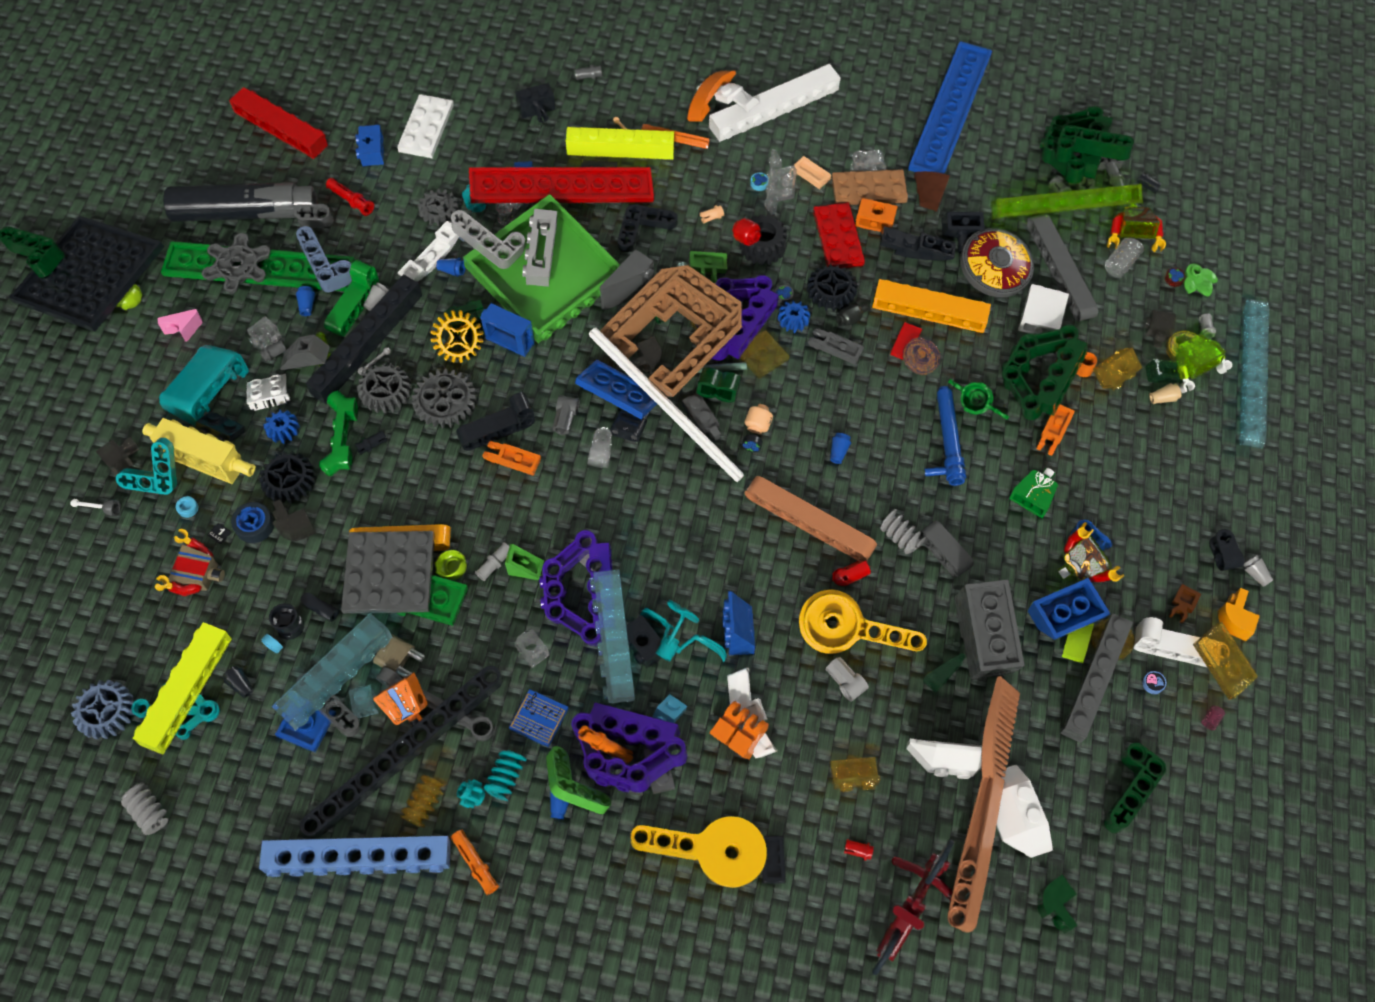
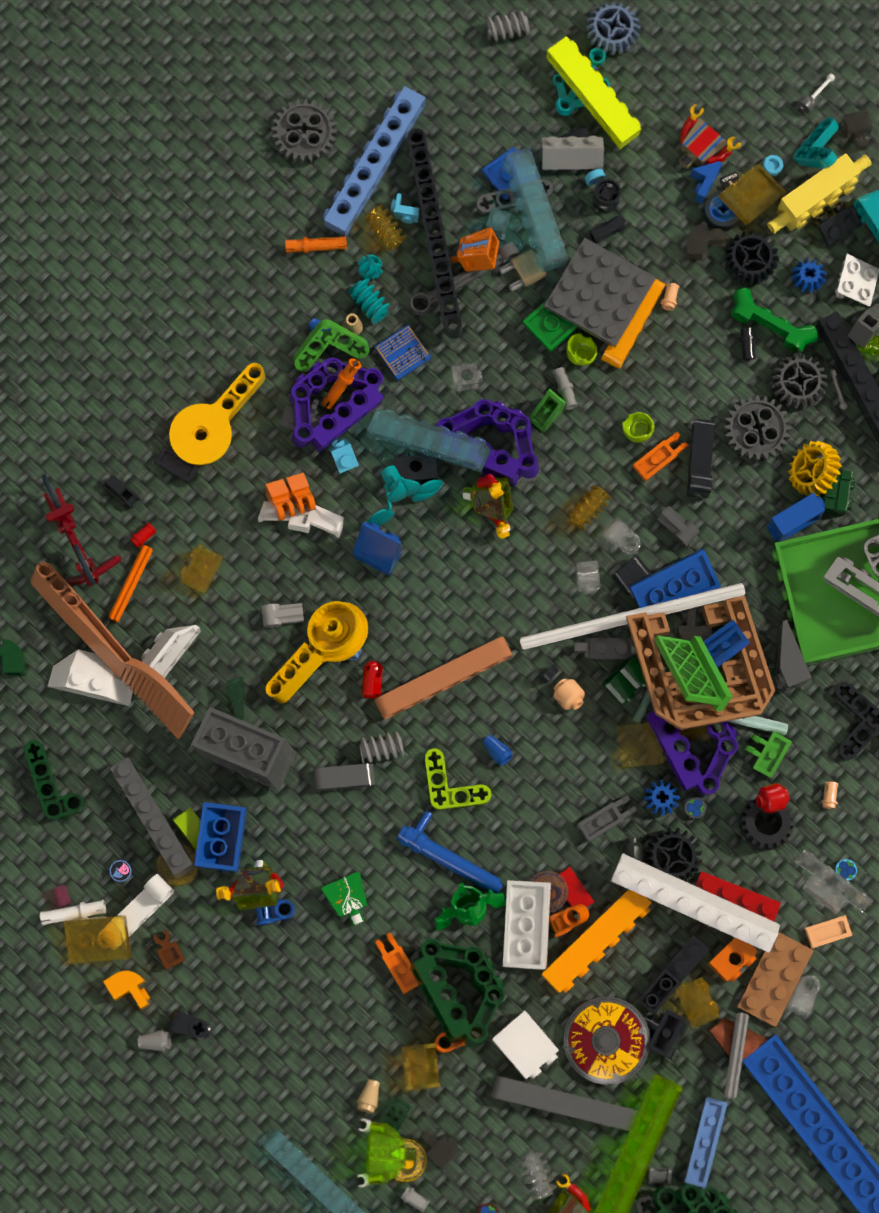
camera: 120 degrees right, 15 degrees up
none -> white pin [40,900,106,926]
none -> black bar [104,475,141,509]
none -> orange axle [108,545,153,622]
none -> dark grey gear [272,99,337,164]
none -> tan cone [343,313,363,335]
none -> medium azure bracket [391,193,419,224]
none -> lime beam [425,748,491,810]
none -> torso [463,474,514,539]
none -> white plate [503,880,551,969]
none -> light grey brick [541,136,604,170]
none -> orange piece [549,904,589,938]
none -> clear yellow piece [568,485,612,531]
none -> clear brick [575,561,601,594]
none -> white brick [611,854,780,952]
none -> lime hair [622,412,655,443]
none -> bright green fence [654,635,733,712]
none -> light nougat pin [661,283,679,311]
none -> clear yellow bracket [676,977,720,1028]
none -> medium blue plate [684,1097,728,1187]
none -> blue slope [690,162,723,204]
none -> blue plate [703,620,750,668]
none -> clear yellow tile [718,164,786,226]
none -> light grey axle [724,1013,749,1099]

